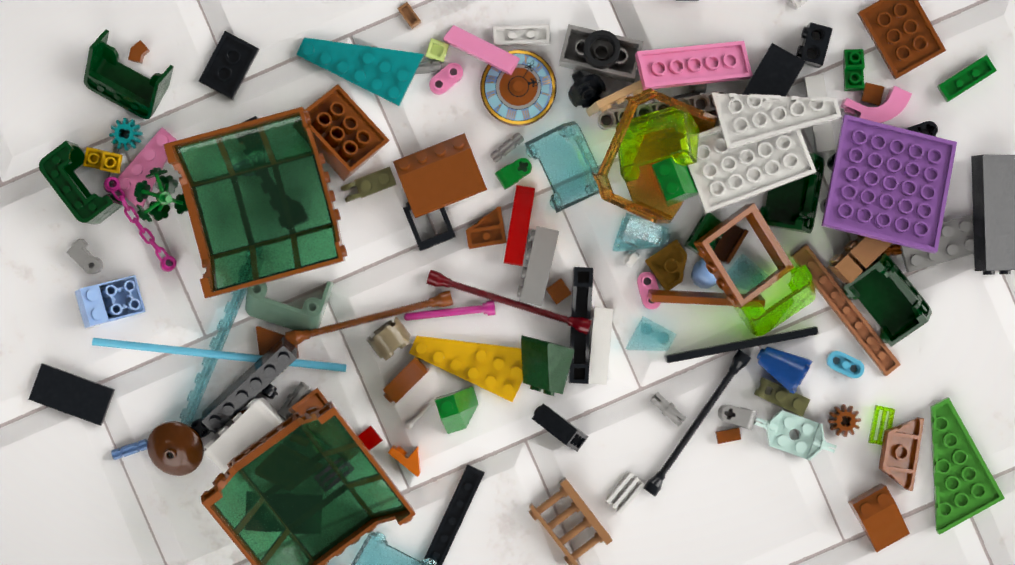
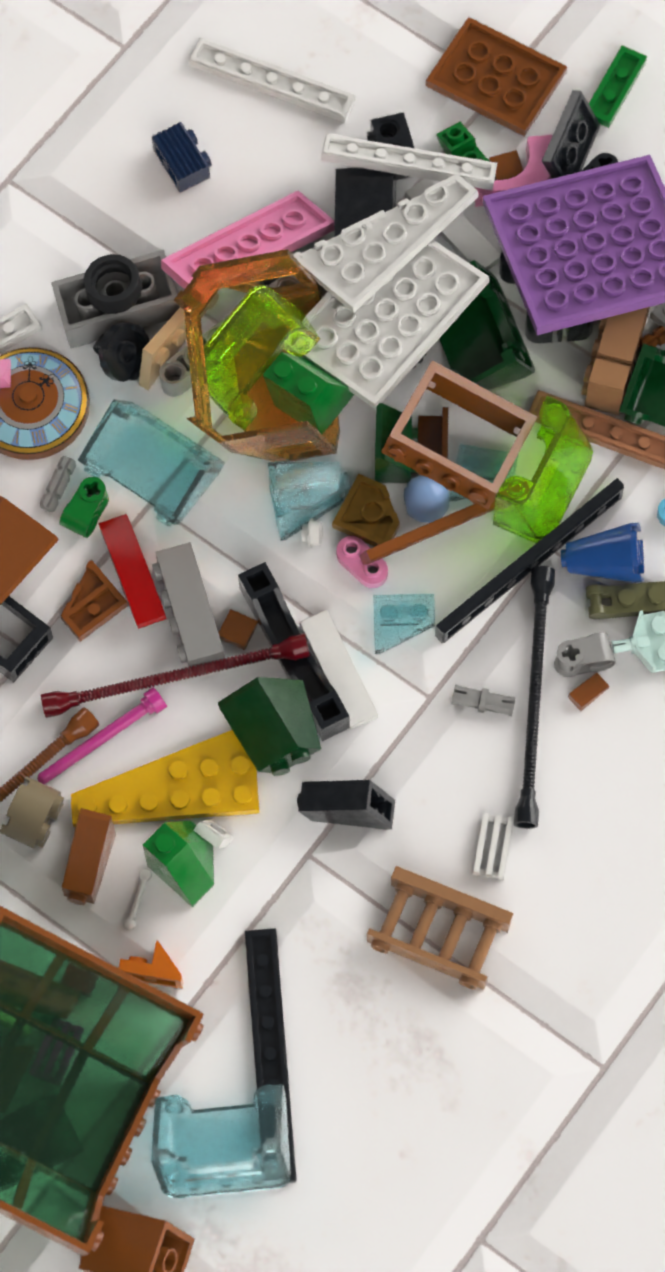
camera: 25 degrees left, 20 degrees down
none -> white tile [193,819,233,849]
none -> white tile [321,133,497,191]
none -> black tile [542,90,601,179]

